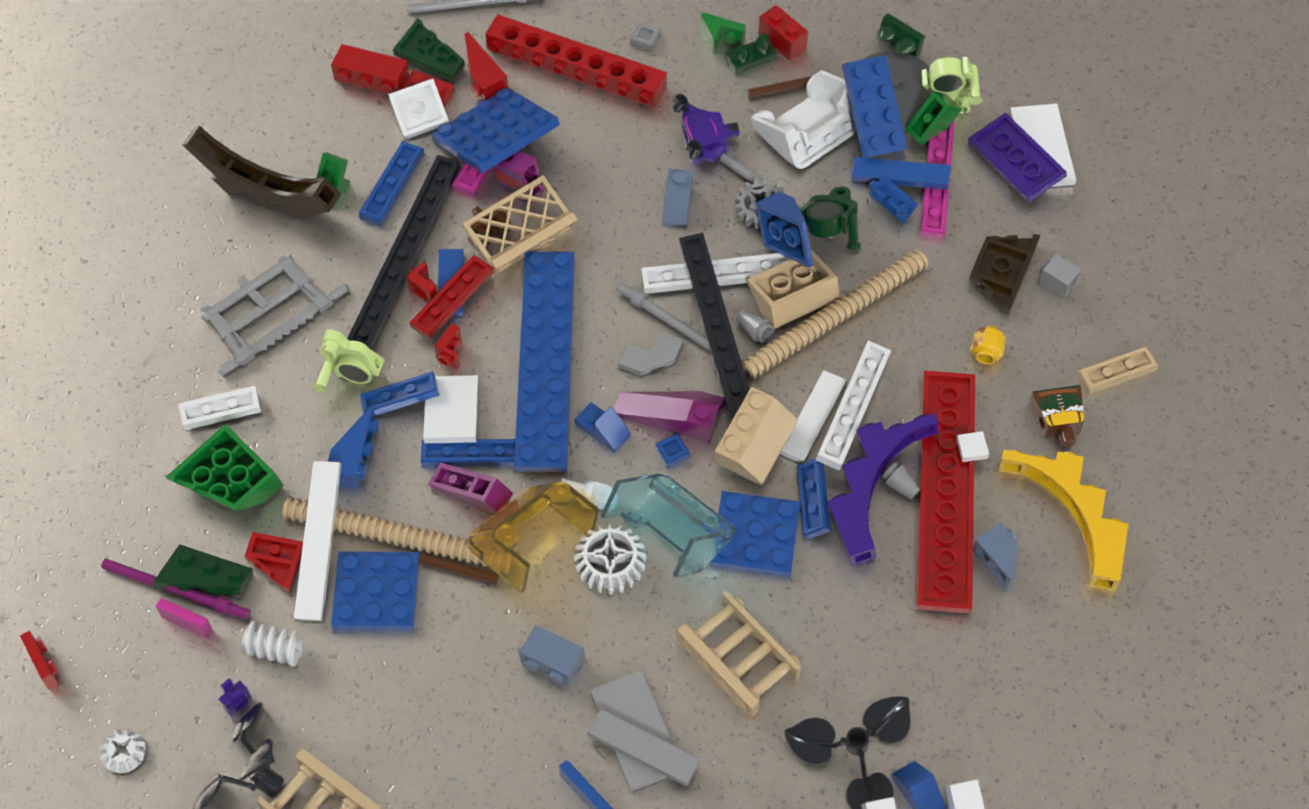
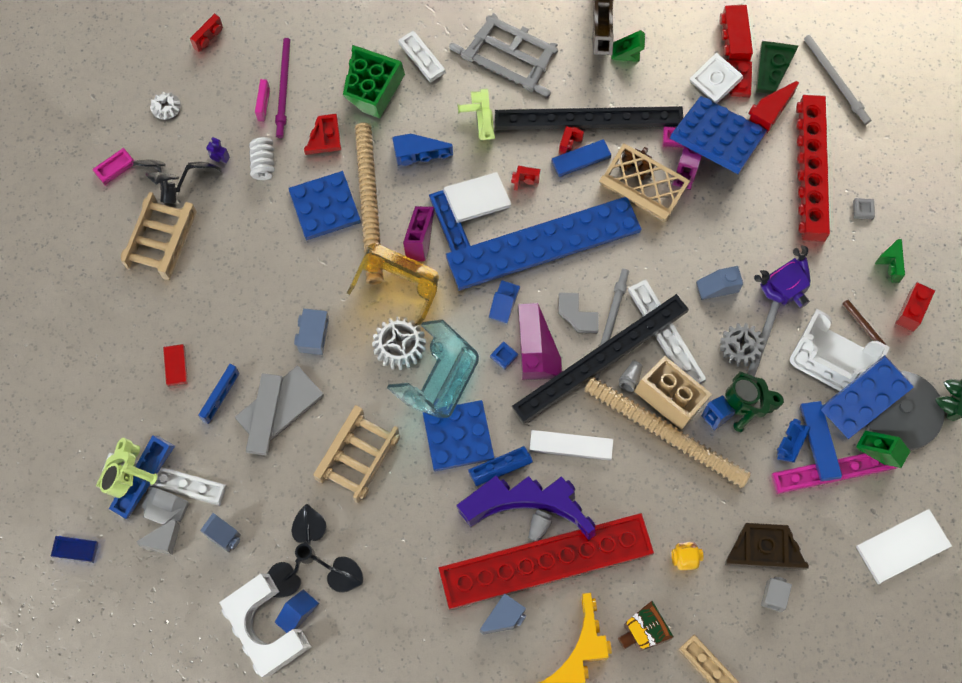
camera: 70 degrees right, 10 degrees up
dark green wing [153,544,253,594] -> none
white tile [294,461,341,622] -> none
blue tile [359,141,424,225] -> none
blue tile [360,371,440,416] -> none
red tile [409,255,494,340] -> none
reddish brown bar [420,554,500,585] -> none
white arm [558,478,616,510] -> none
tan slope [715,387,798,486] -> none
dark green tile [725,33,777,75] -> none
blue slope [756,191,813,268] -> none
white plate [816,341,891,471] -> none
yellowish green piece [922,57,983,114] -> none
white tile [956,431,989,462] -> none
dark purple tile [968,112,1067,203] -> none
none -> blue slope [701,395,735,431]

